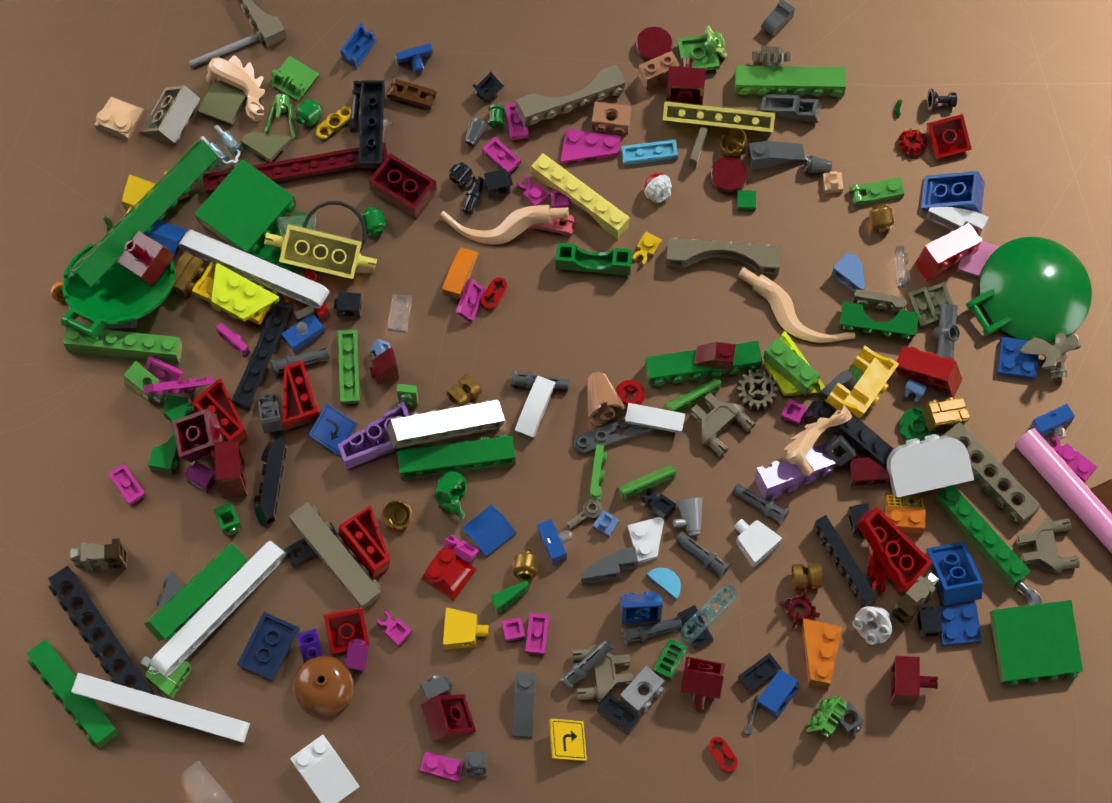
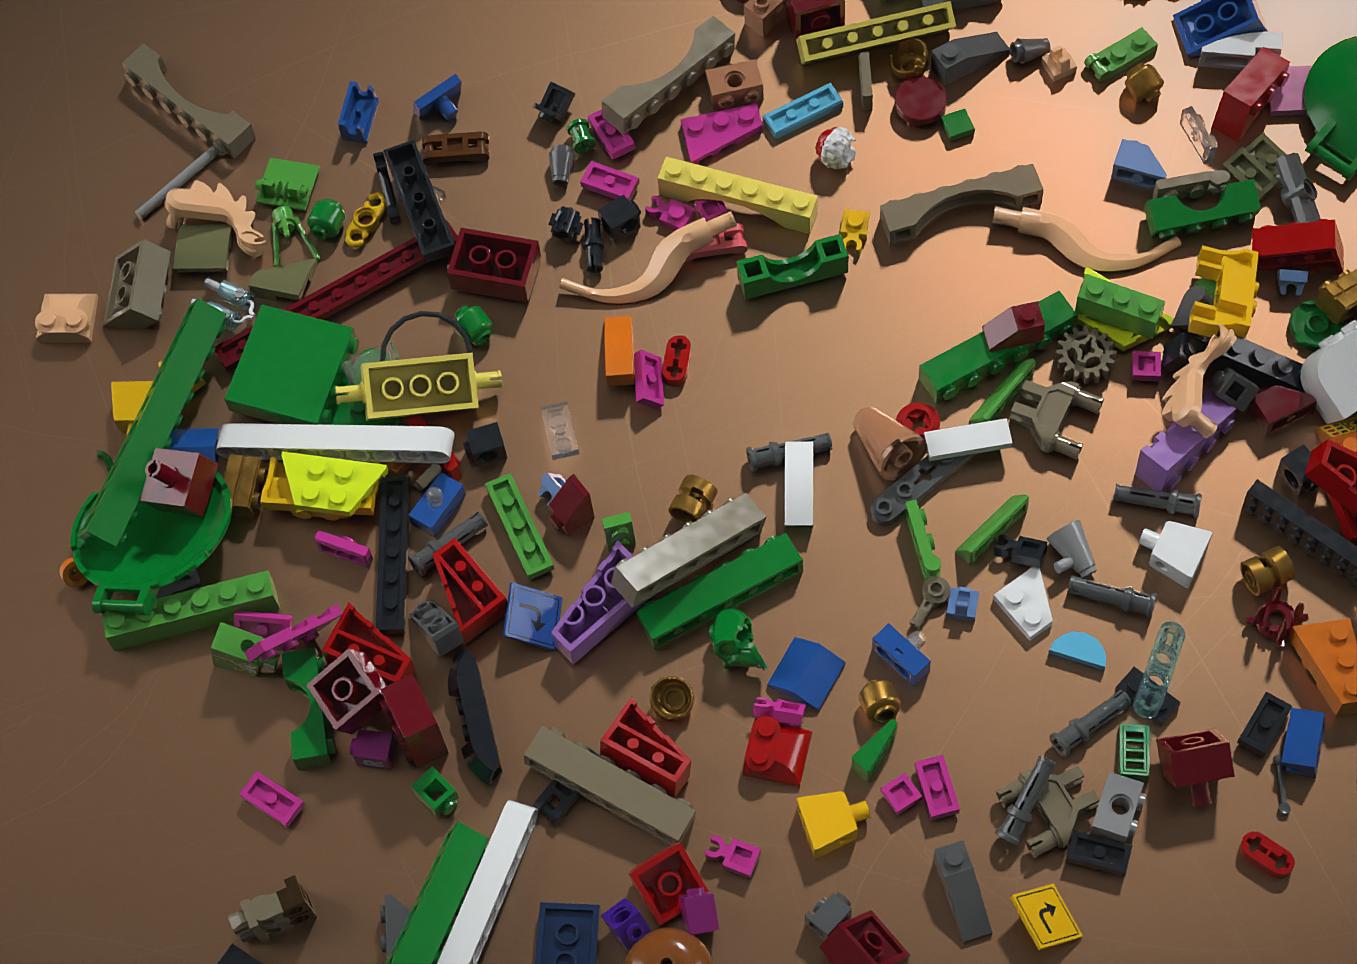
camera: 15 degrees left, 5 degrees down
dark grey slope [581,546,638,584] -> none
blue slope [620,591,663,624] -> none

